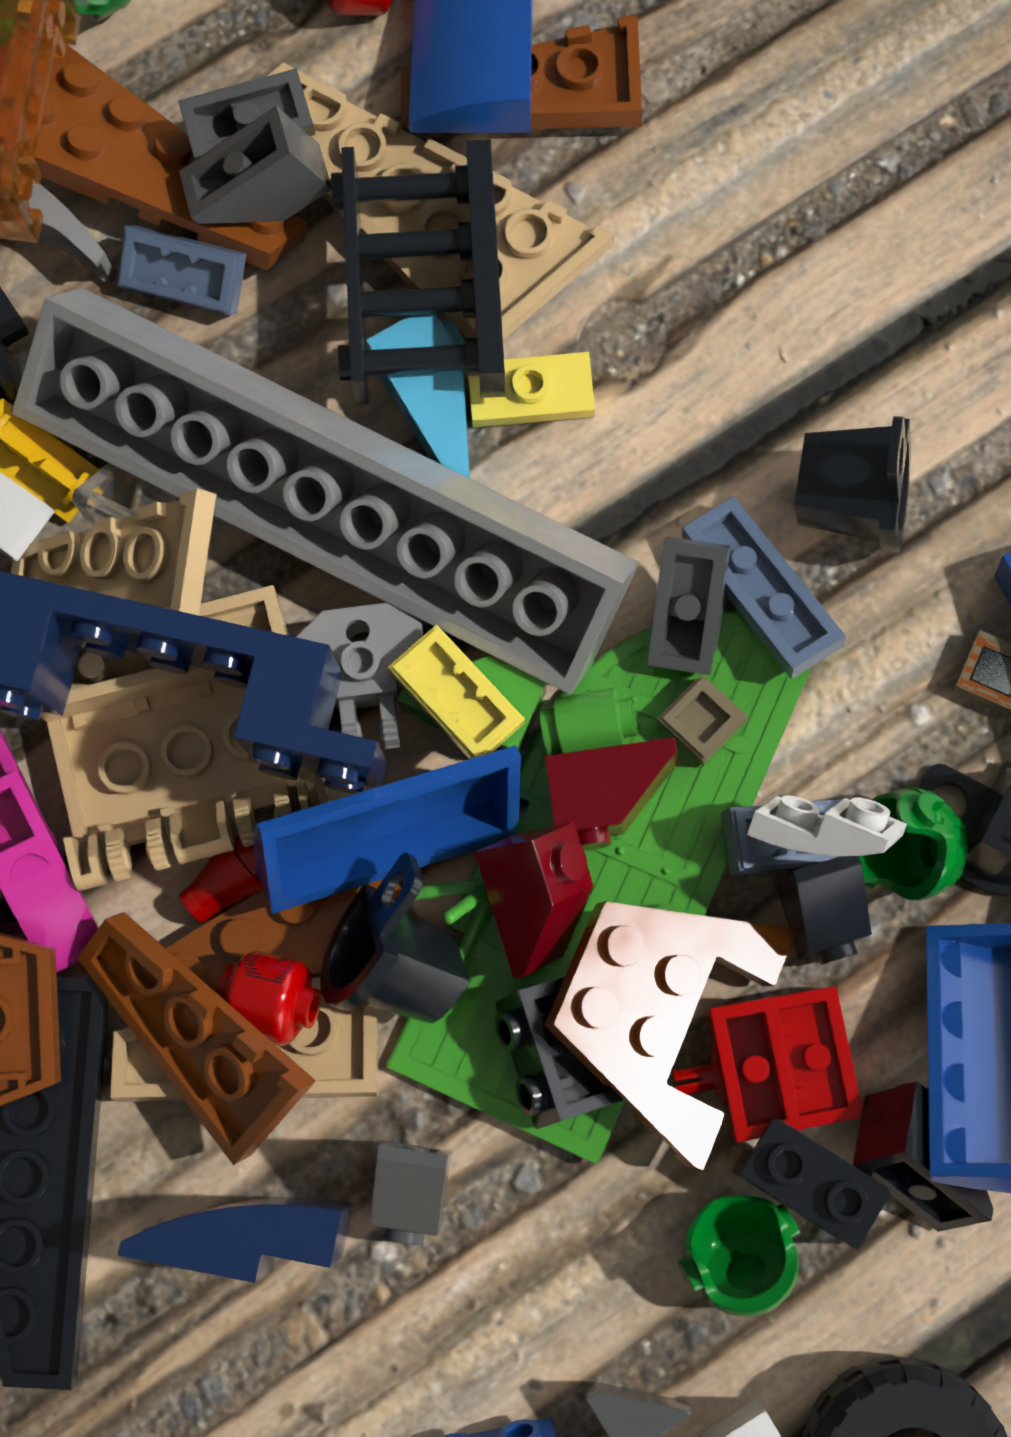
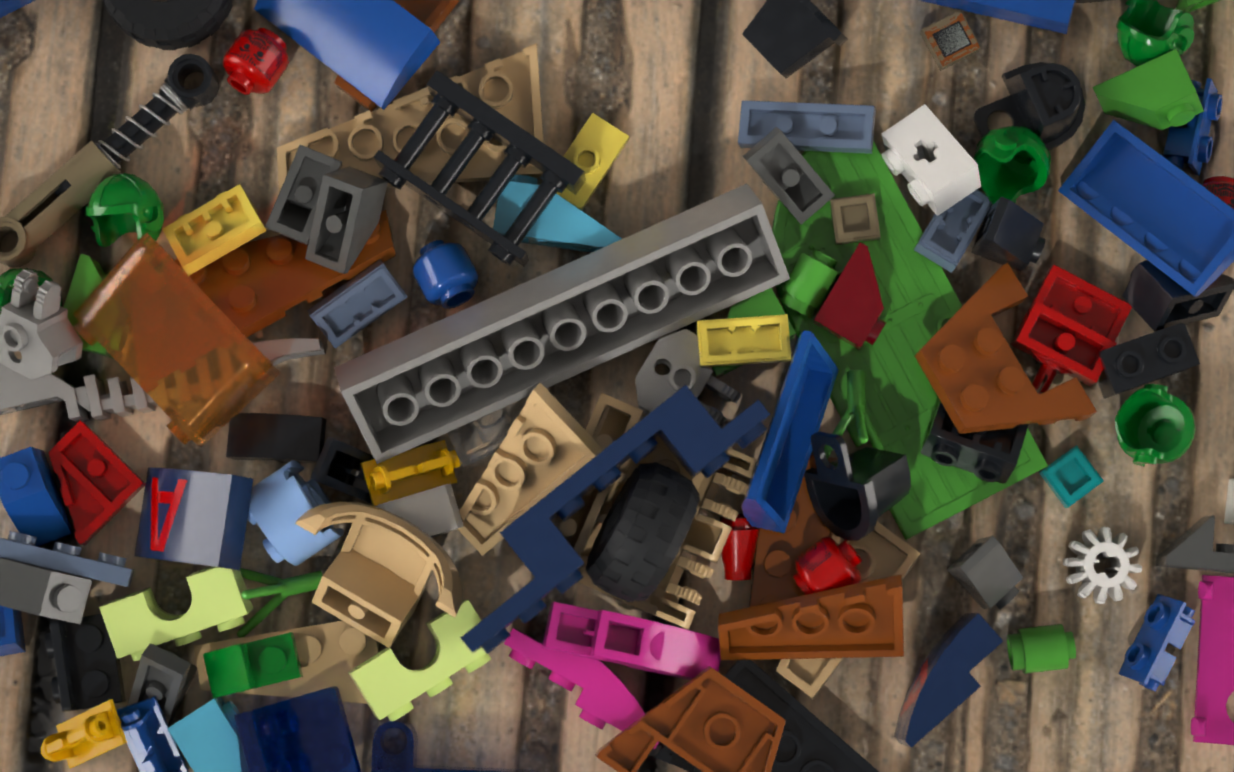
camera: 55 degrees left, 5 degrees up
dark red slope [474,822,594,979] -> none
white slope [747,796,907,856] -> none
none -> light yellow bracket [162,184,267,276]
none -> blue head [413,240,478,309]
none -> black tyre [585,462,700,603]
none -> white brick [881,104,981,216]
none -> bright green brick [1007,624,1076,674]
none -> teal tile [1038,445,1104,508]
none -> white gear [1063,527,1142,604]

